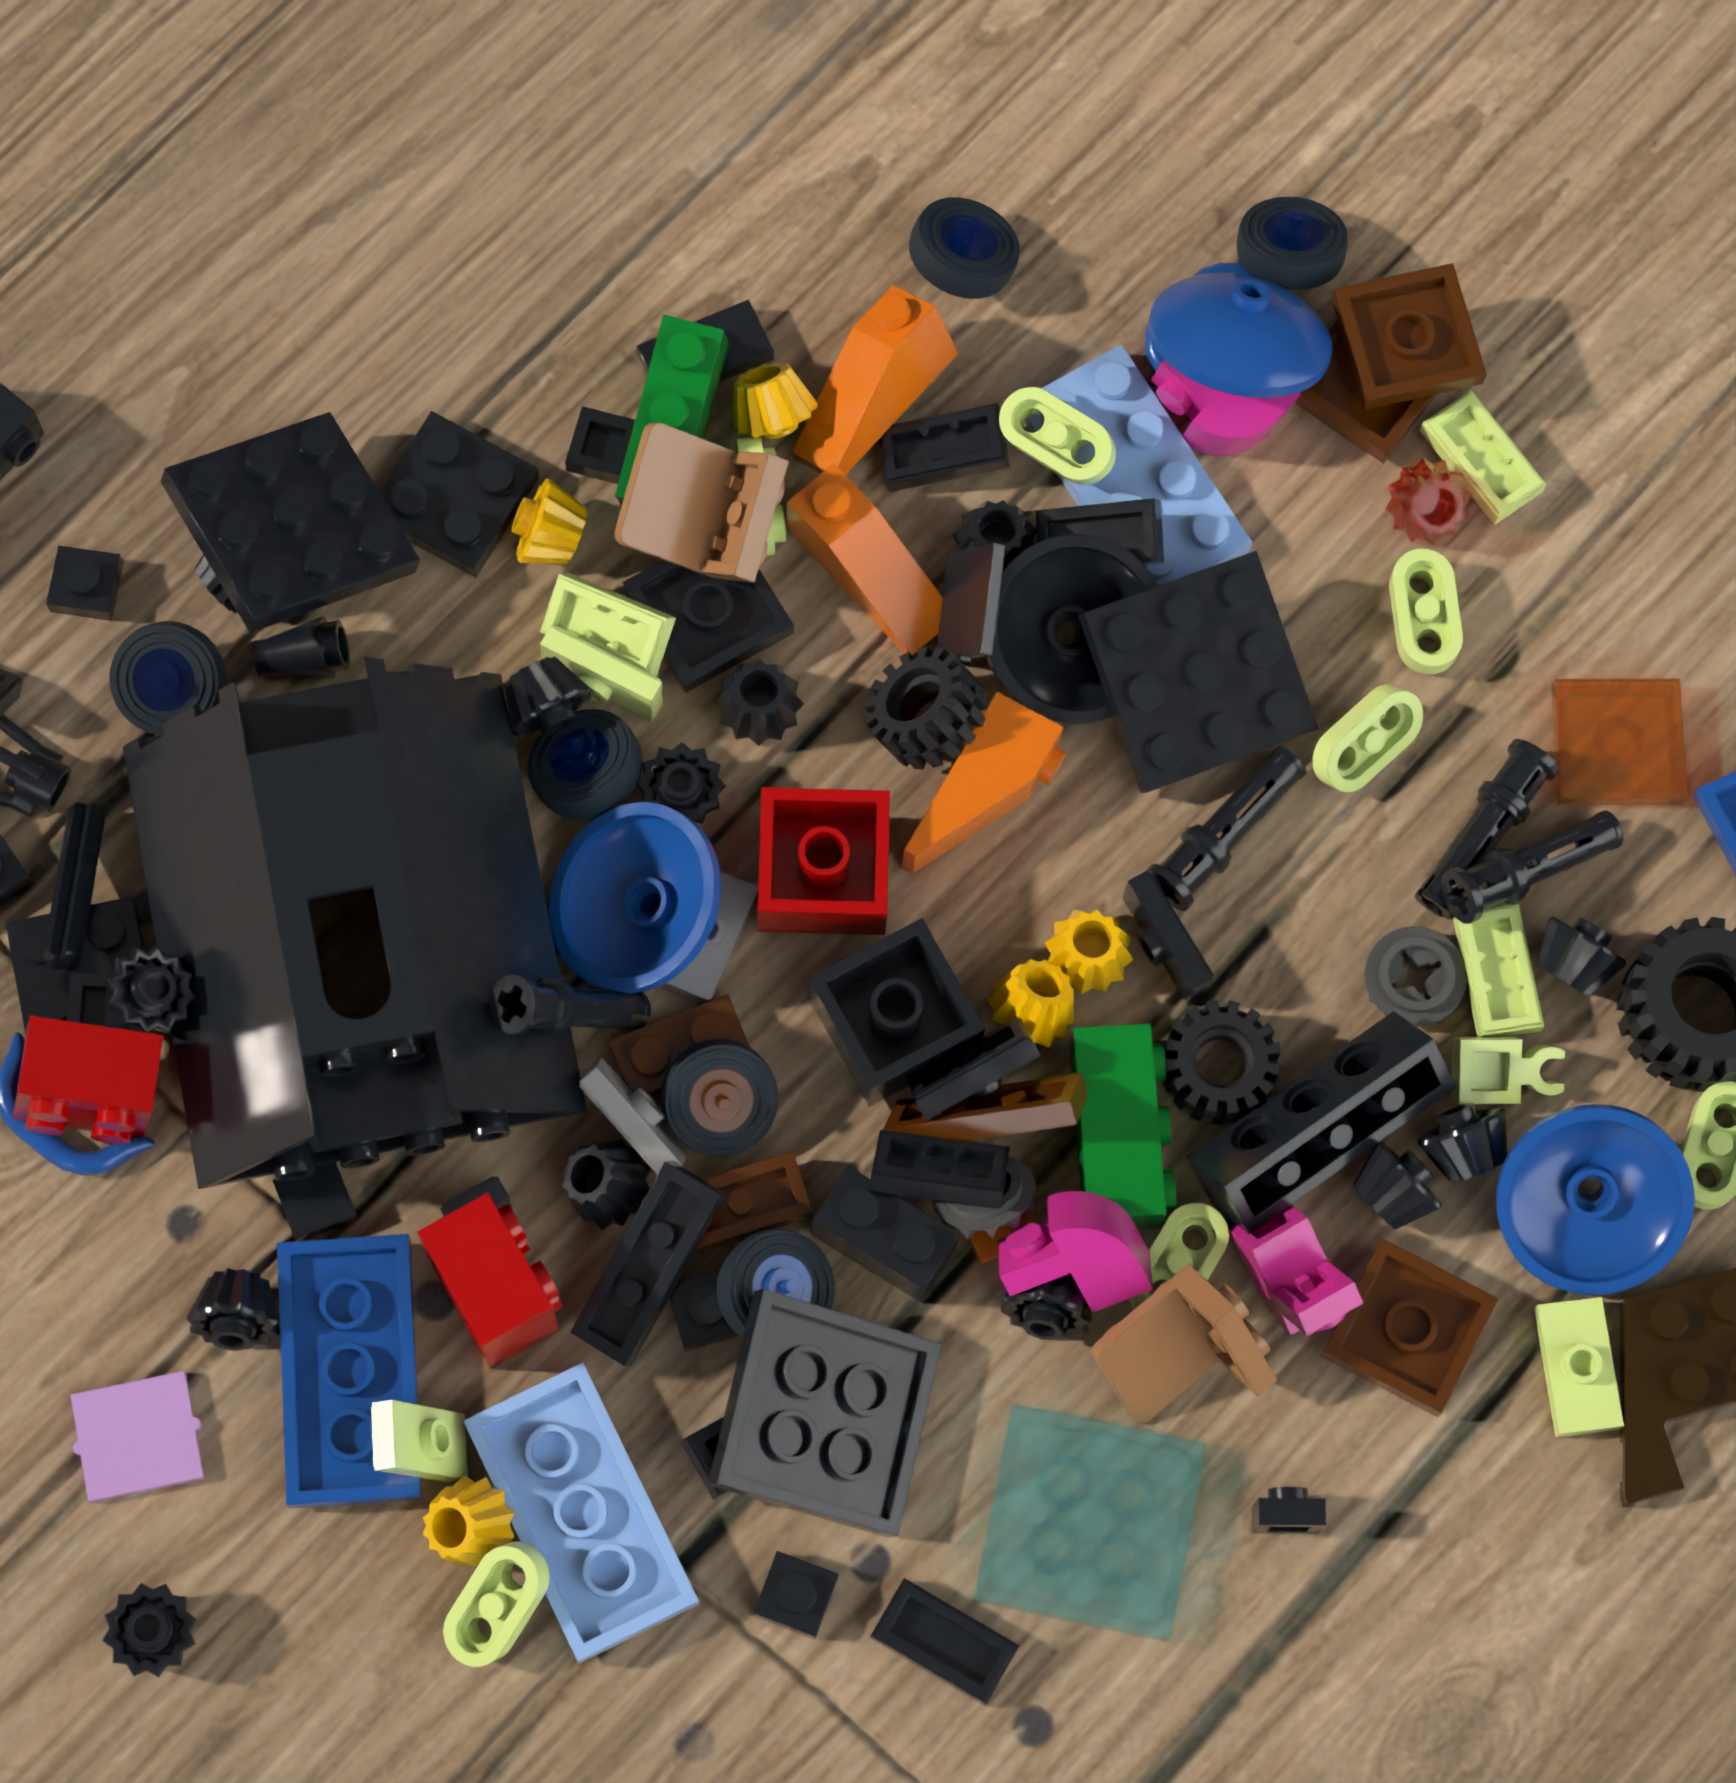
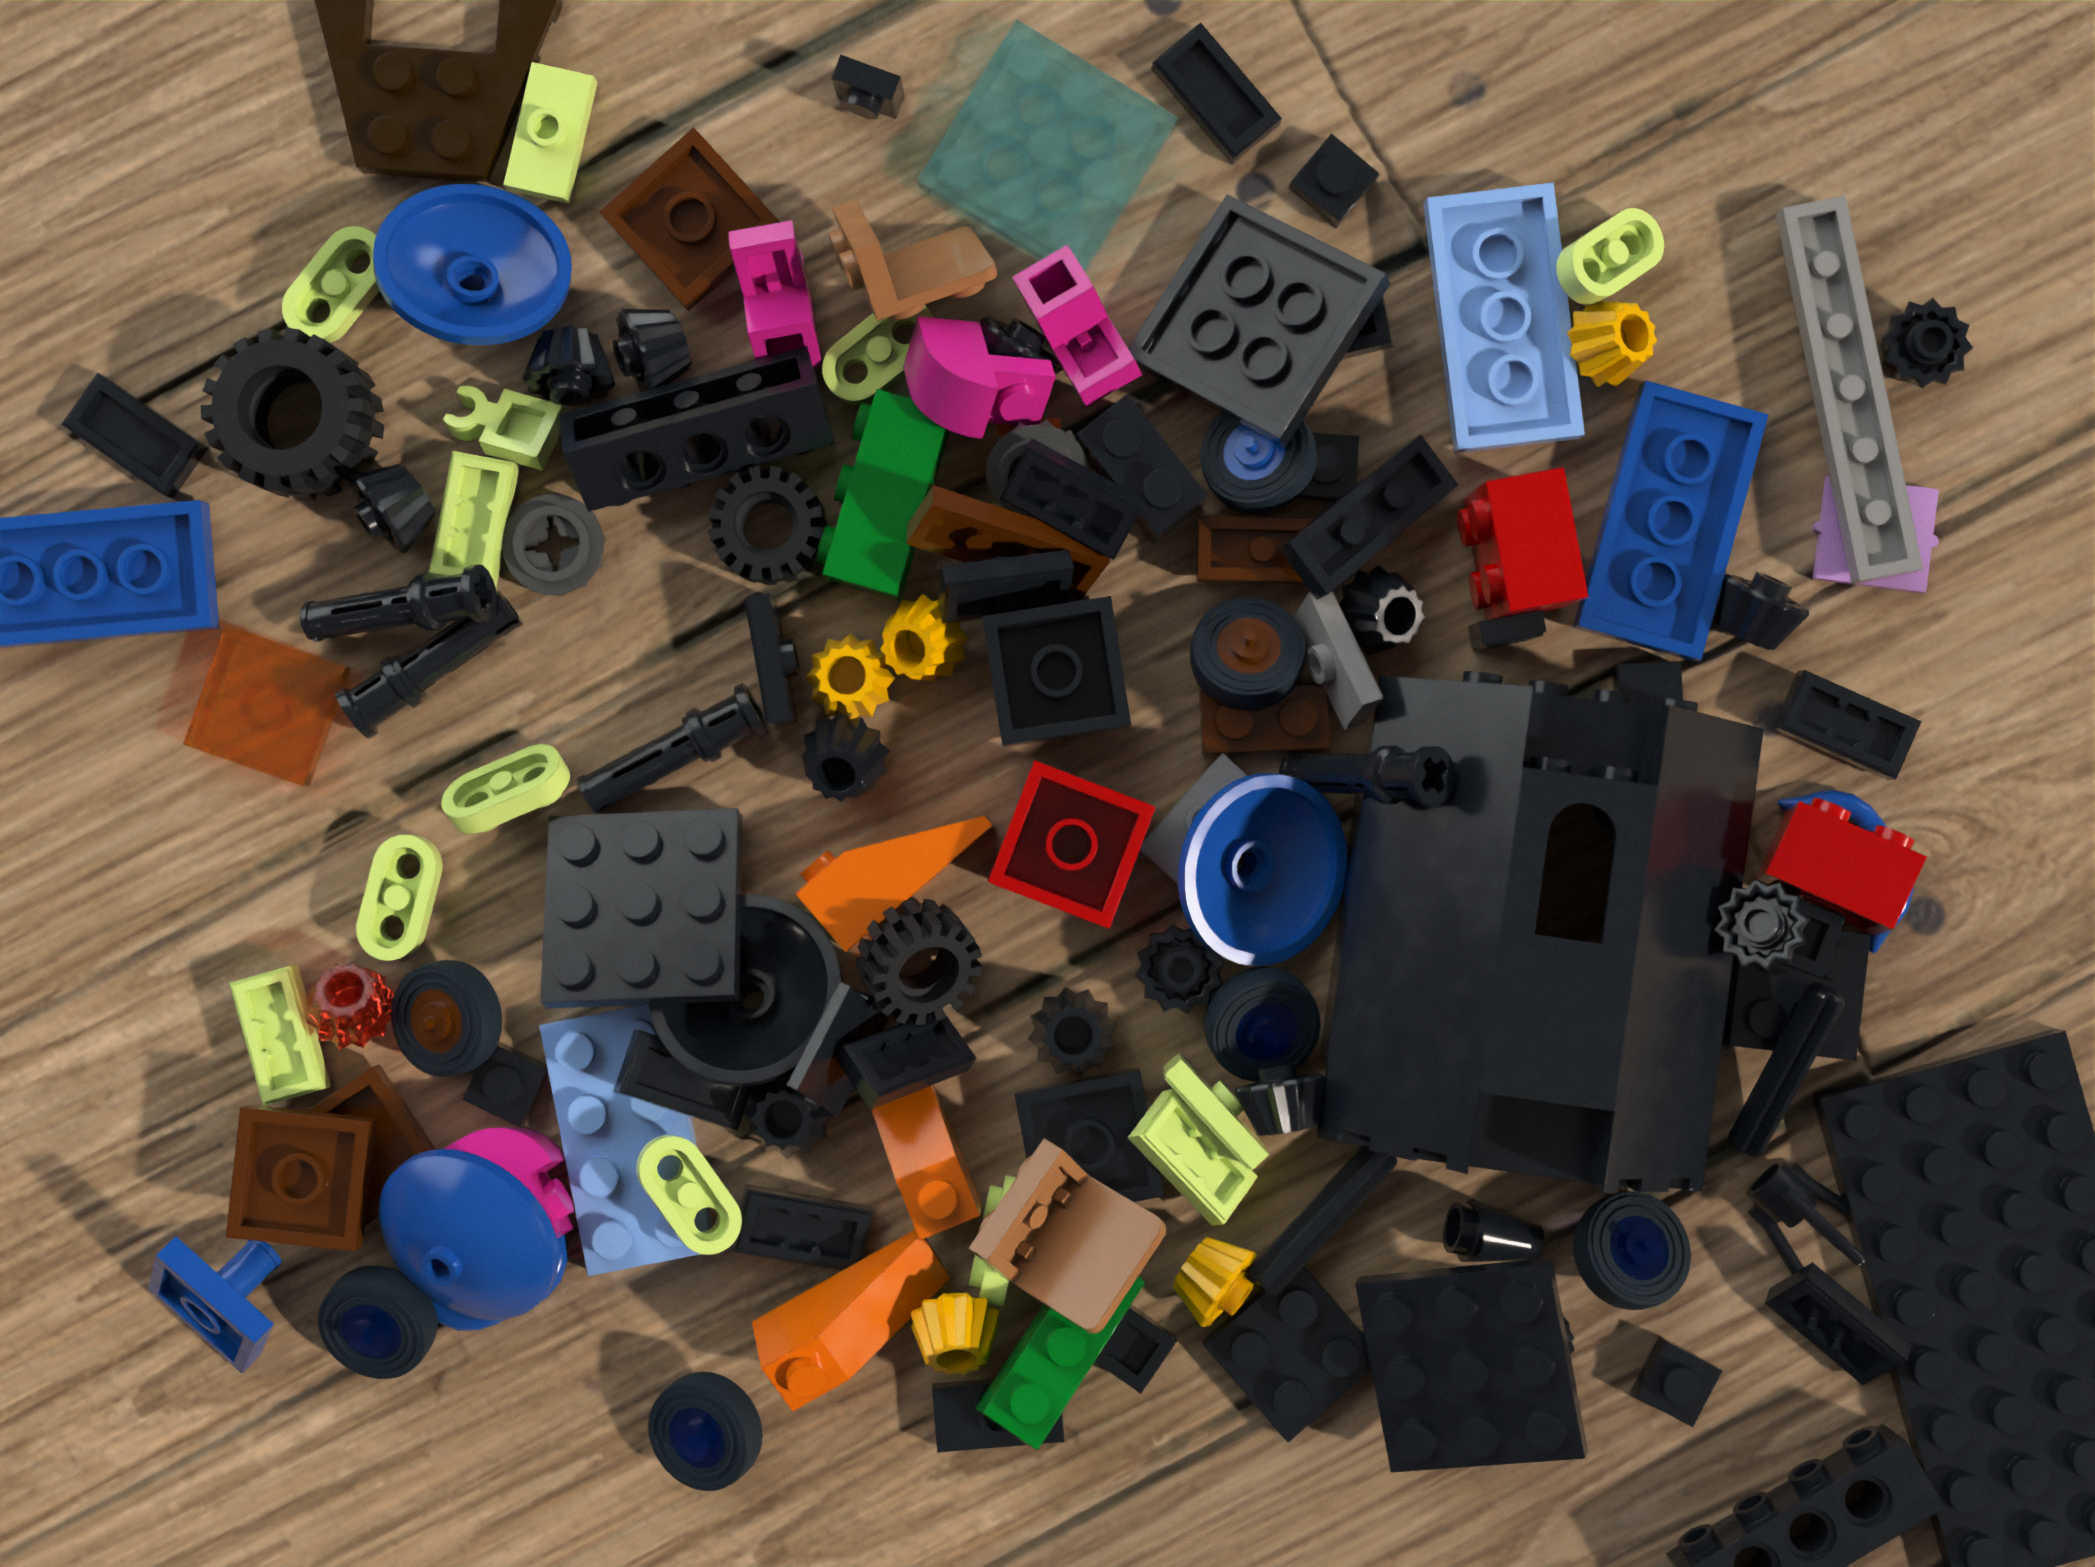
camera: 155 degrees left, 15 degrees up
yellowish green plate [371,1400,468,1482] -> none
none -> blue tile [148,1236,282,1374]
none -> black wheel [391,960,502,1077]
none -> black plate [462,1041,549,1127]
none -> black piece [801,712,890,802]
none -> black plate [835,1012,977,1110]
none -> dark pink brick [1012,244,1142,407]
none -> black axle [1248,1145,1398,1297]
none -> black plate [1773,670,1922,780]
none -> light grey plate [1776,196,1923,584]

